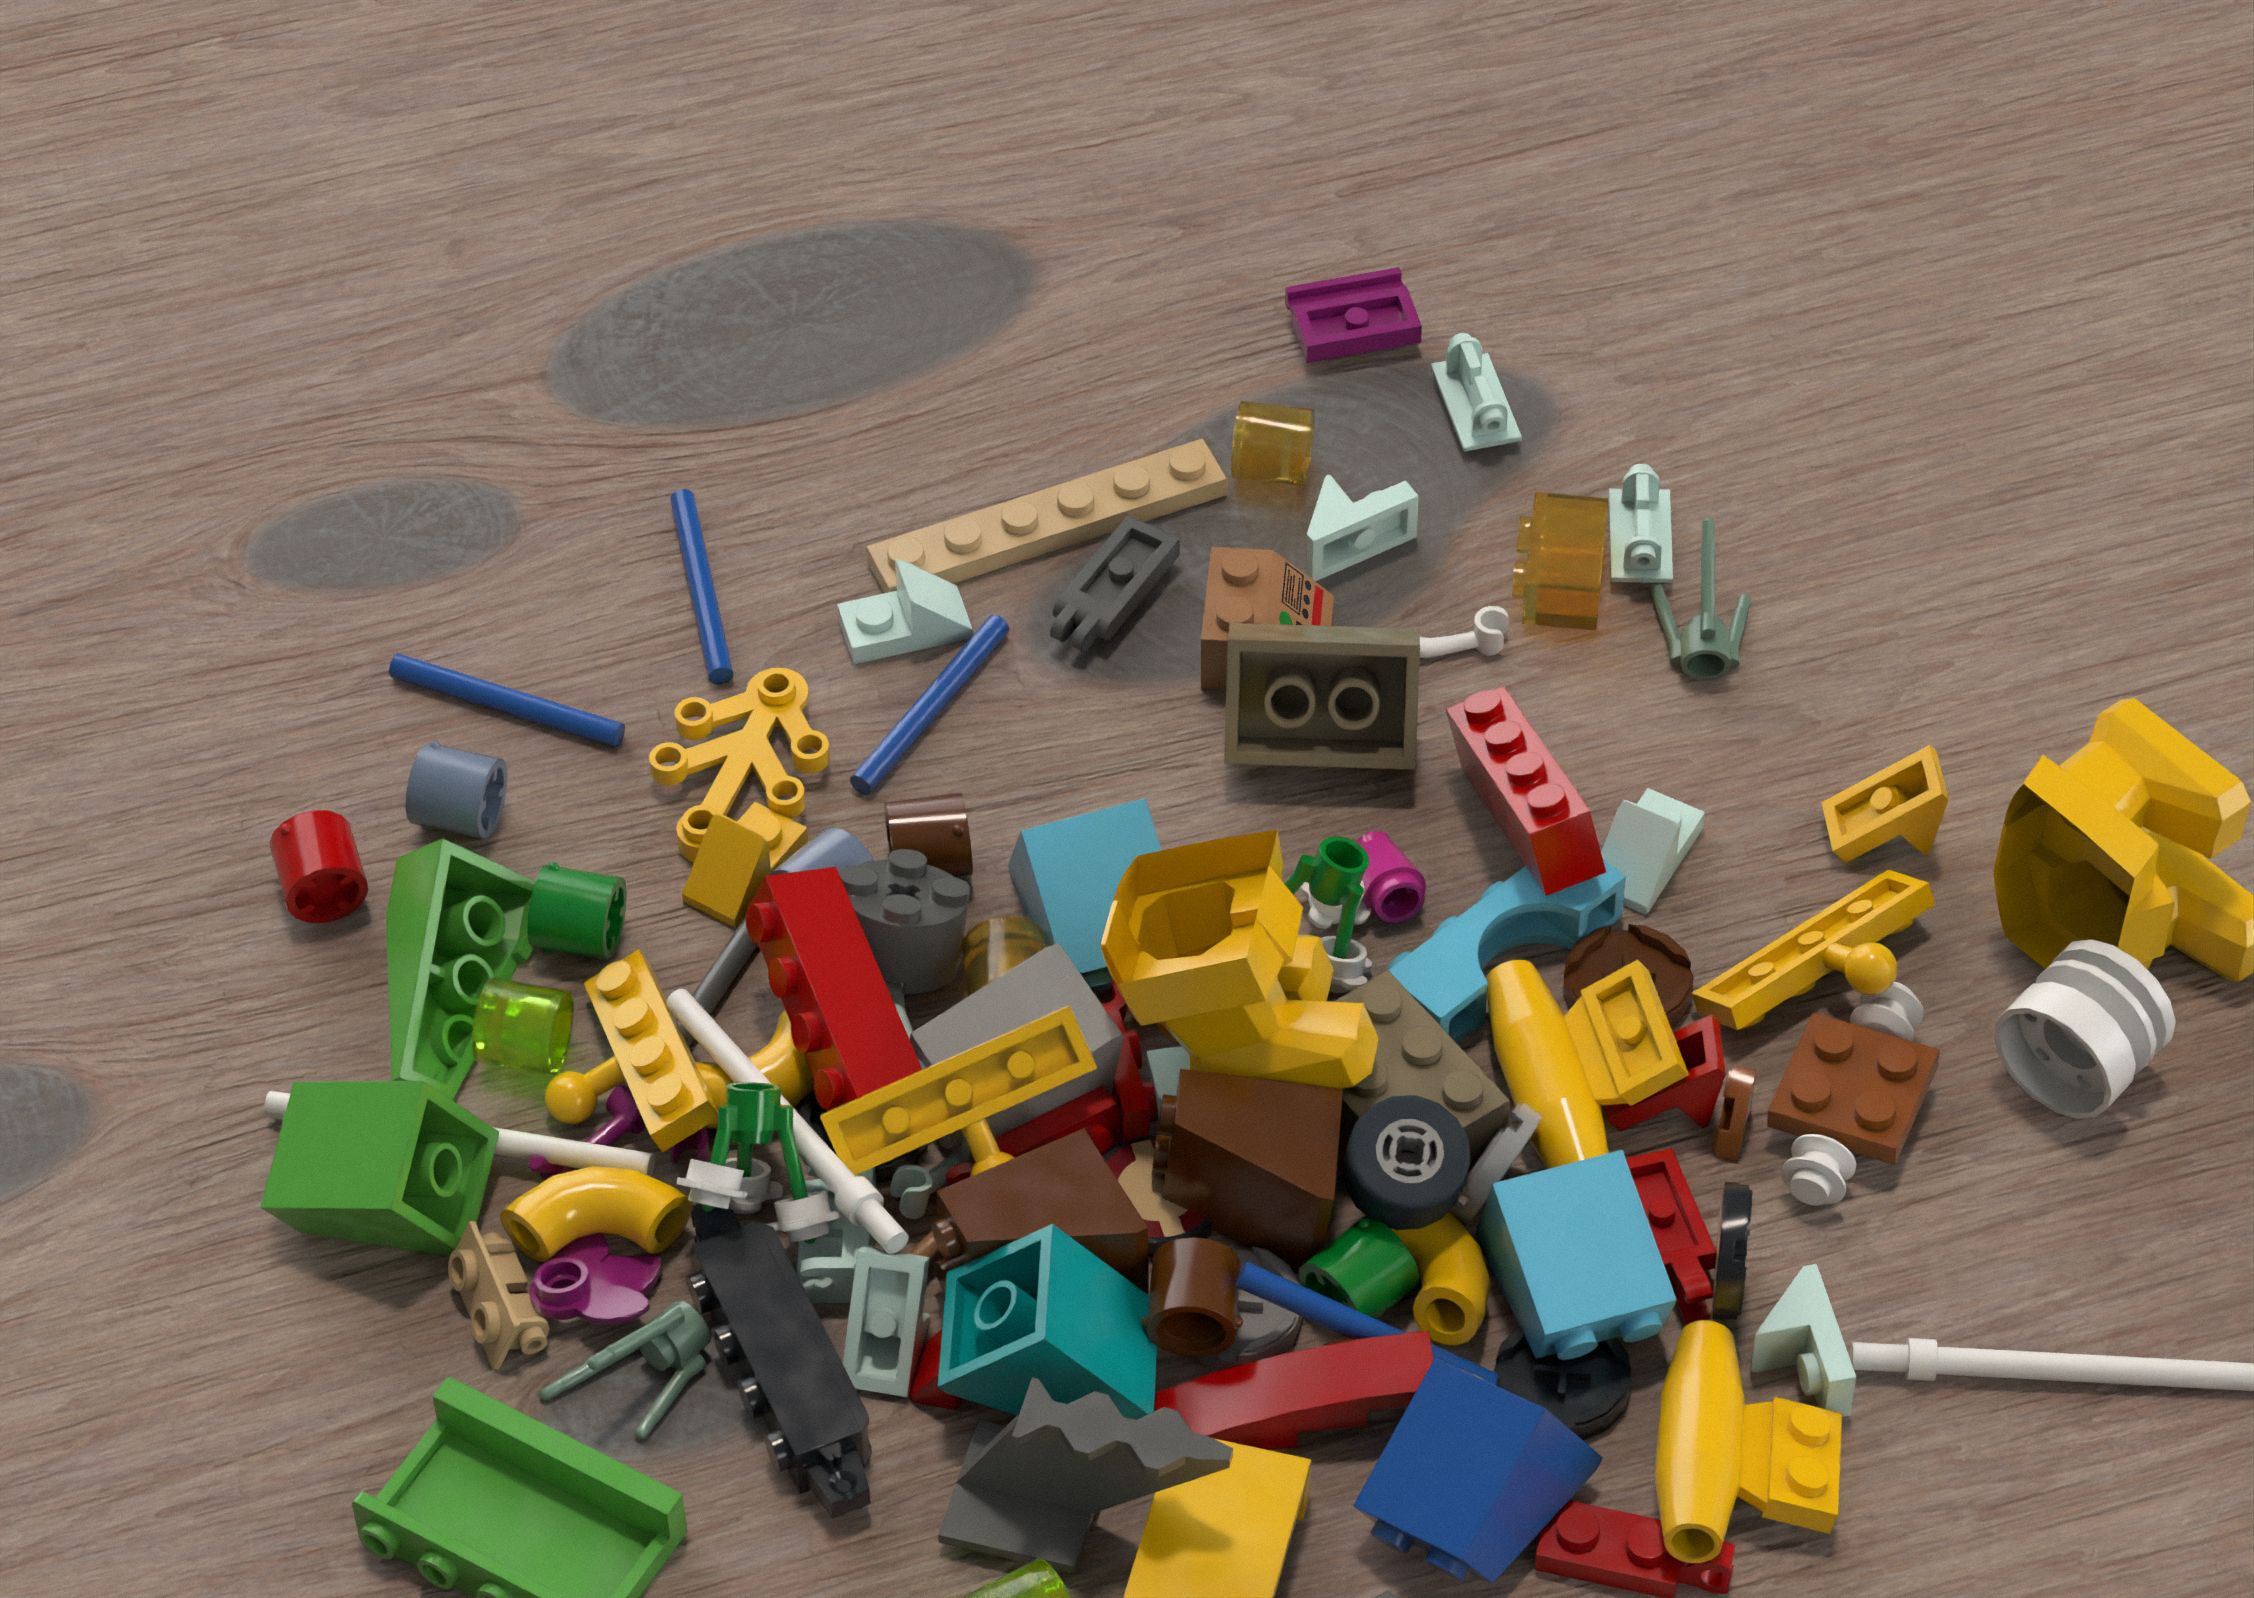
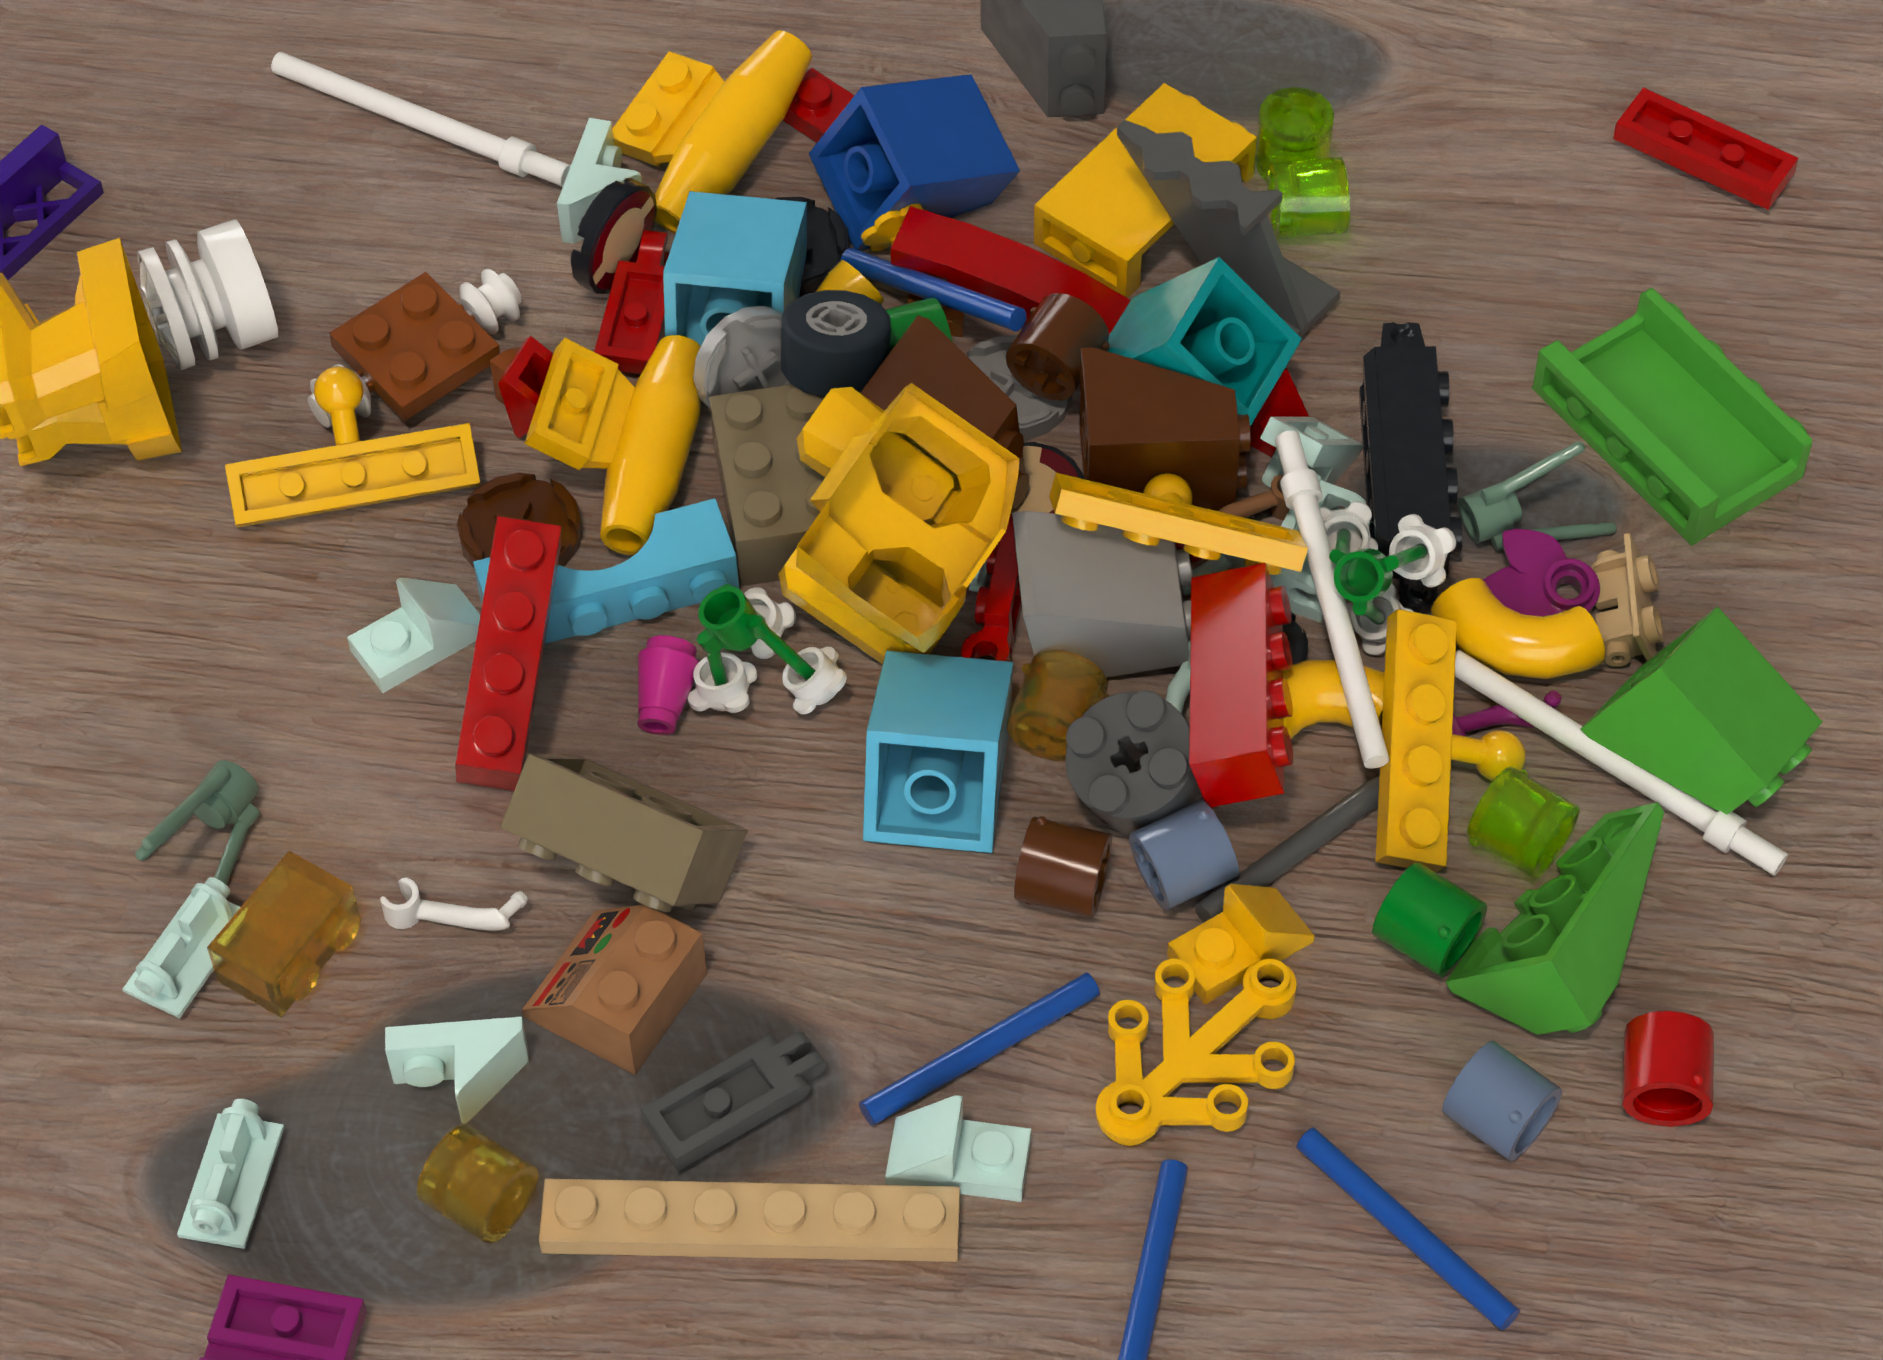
camera: 155 degrees left, 5 degrees up
yellow slope [1821,745,1949,863] -> none

